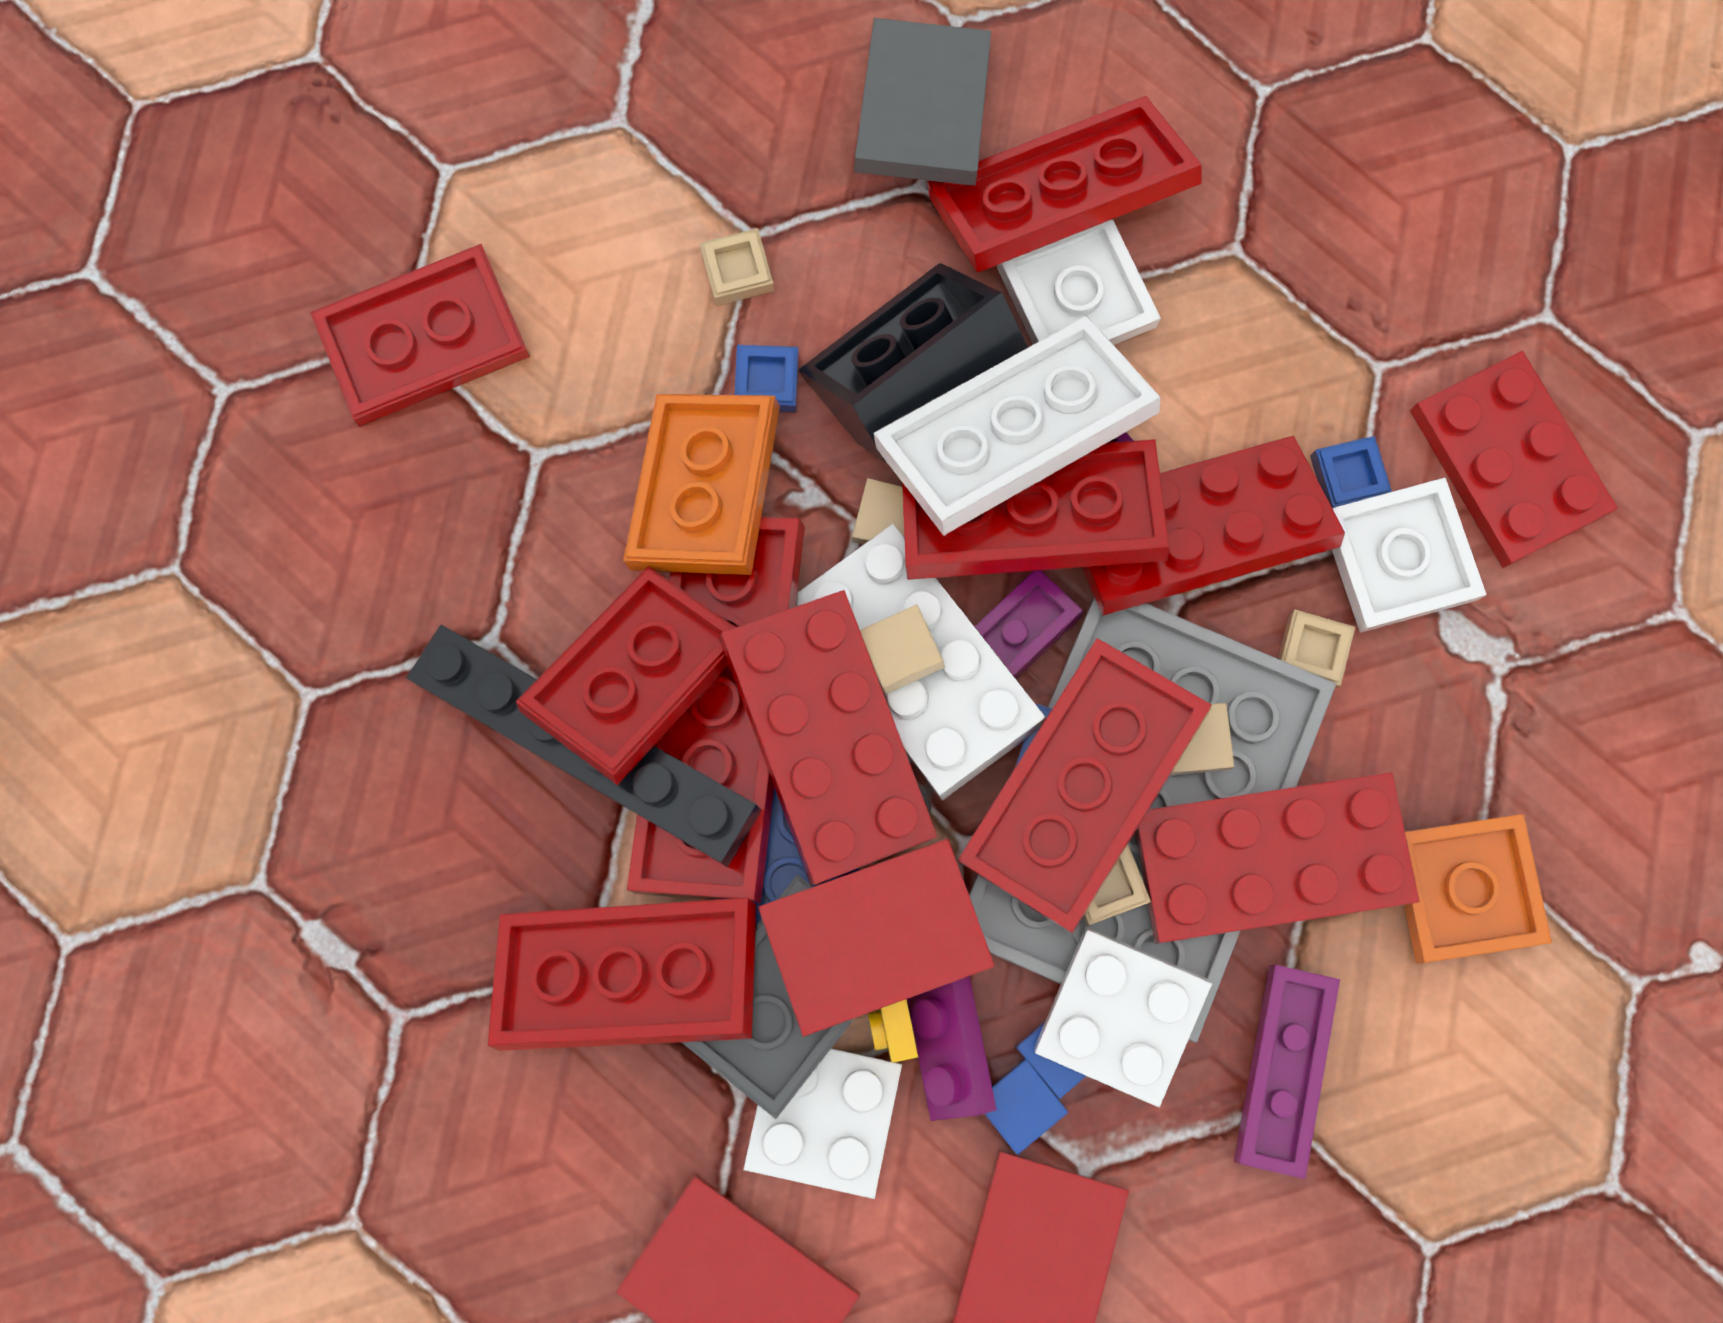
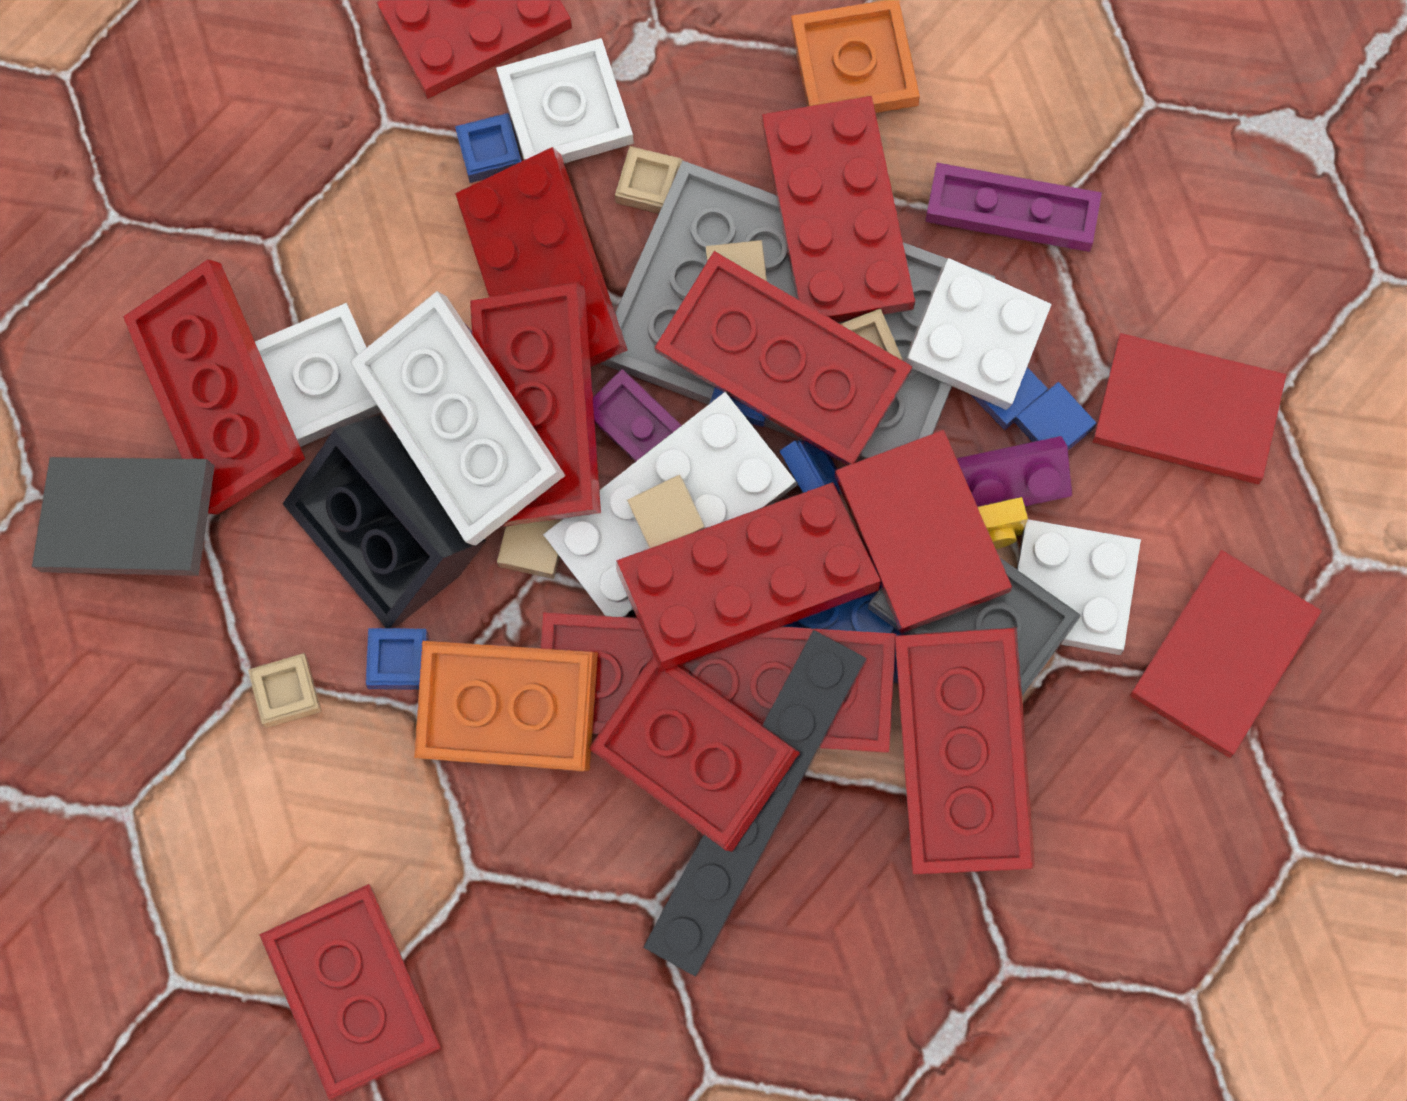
camera: 85 degrees left, 5 degrees down
none -> blue tile [780,440,842,495]

